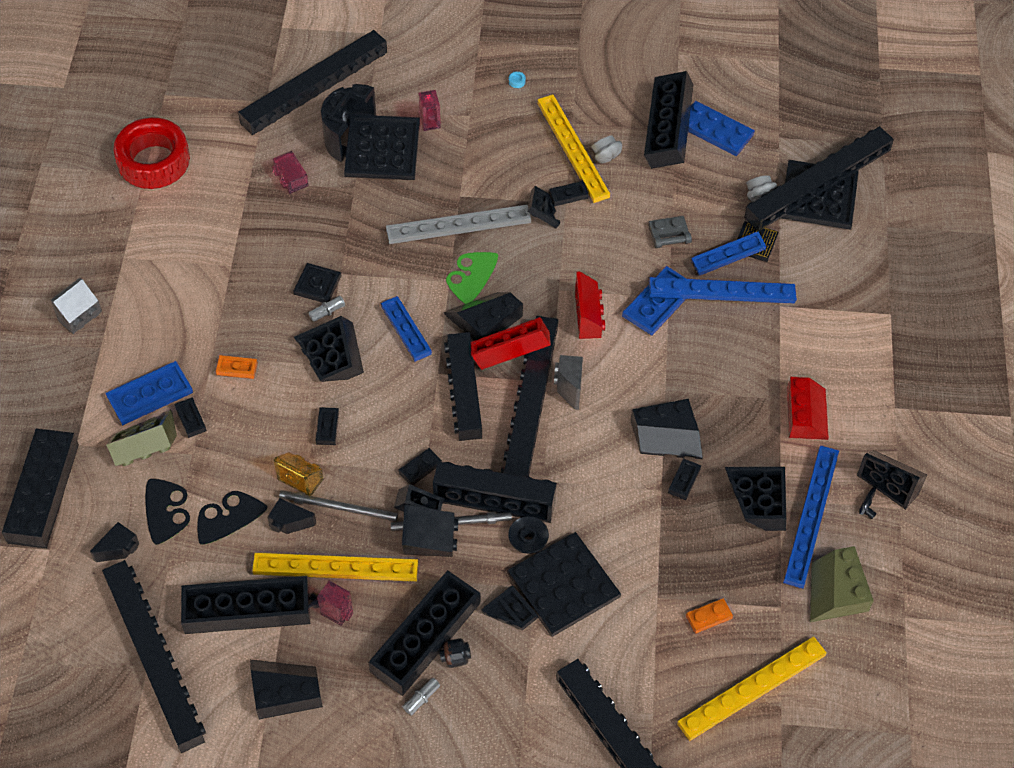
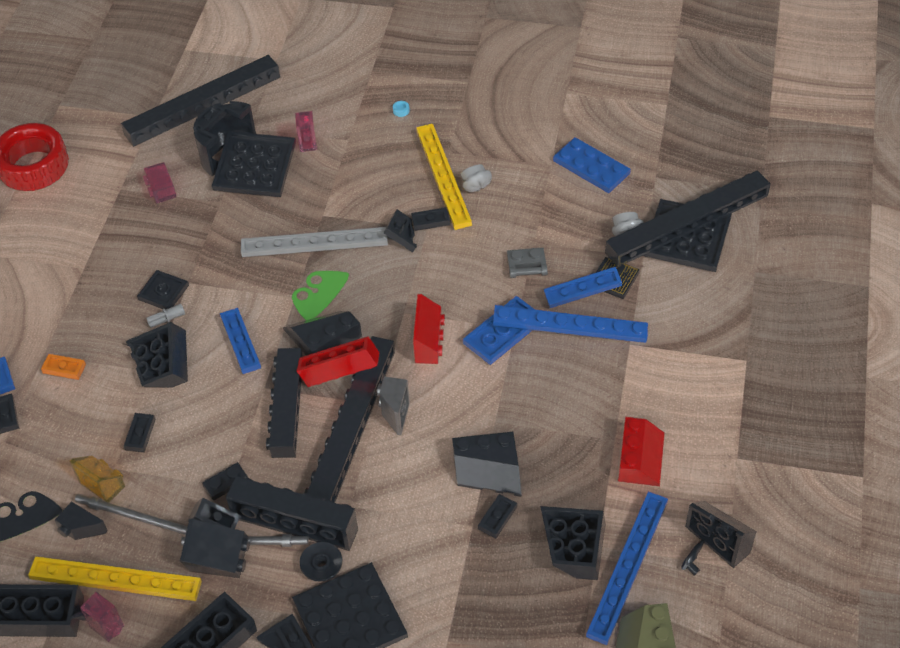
camera: 10 degrees right, 5 degrees down
black brick [644,71,694,169] -> none

